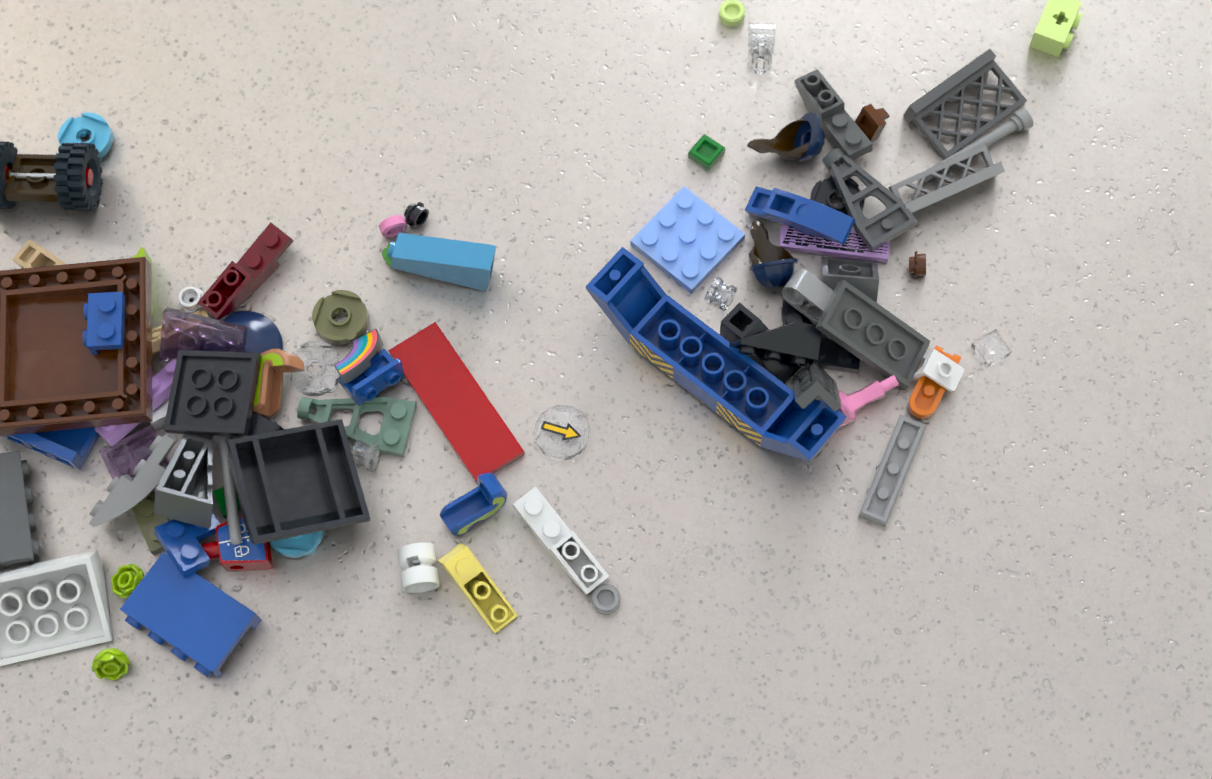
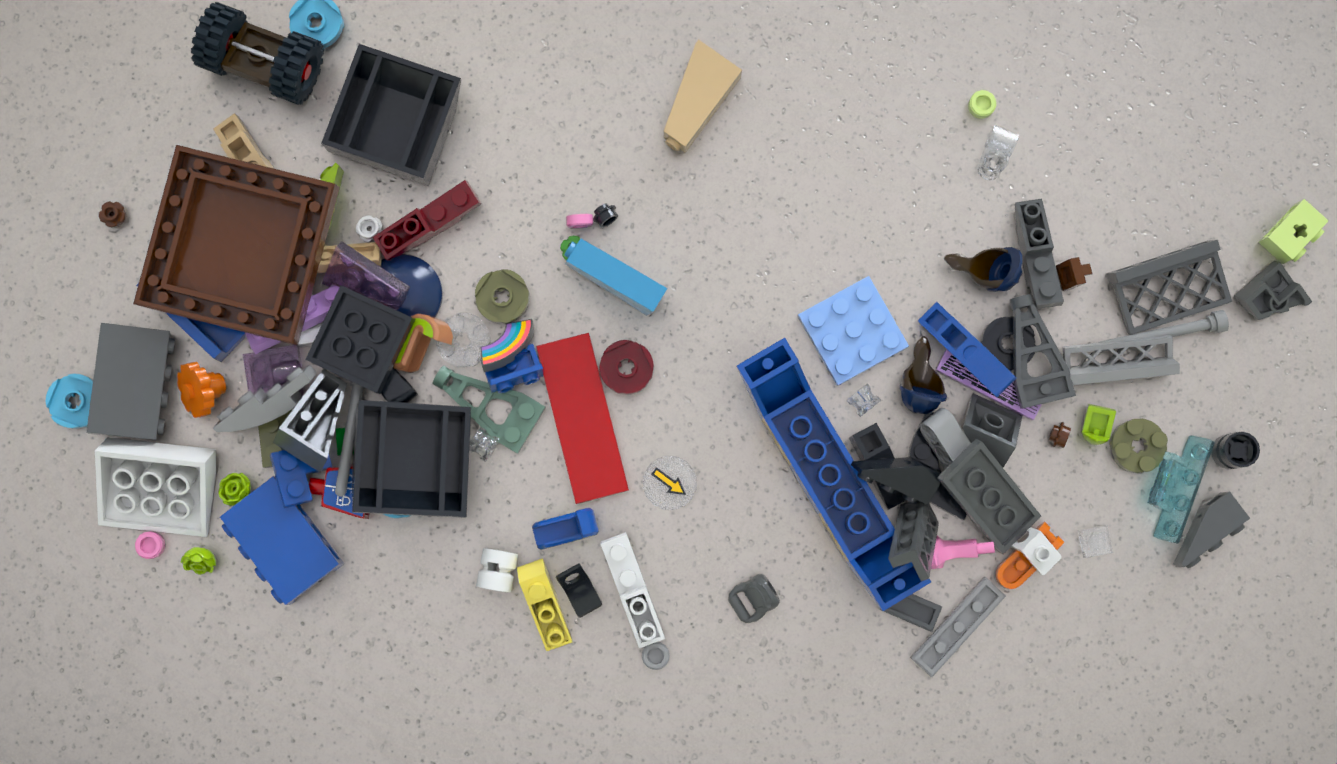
camera: 15 degrees right, 15 degrees up
blue bracket [83,292,125,355] -> none
green tile [688,134,725,171] -> none
none -> bright pink tile [135,531,165,559]
none -> orange plant [177,362,226,418]
none -> black slope [321,44,461,186]
none -> black bracket [556,563,602,618]
none -> dark red plate [599,340,654,395]
none -> tan slope [664,39,742,153]
none -> dark grey piece [728,574,780,623]
none -> dark grey tile [880,594,942,632]
none -> lime plate [1081,404,1116,445]
none -> olive plate [1110,418,1168,473]
none -> clear light blue bracket [1147,435,1215,544]
none -> dark grey slope [1173,491,1250,568]
none -> black wheel [1211,432,1260,470]
none -> dark grey slope [1234,260,1312,320]

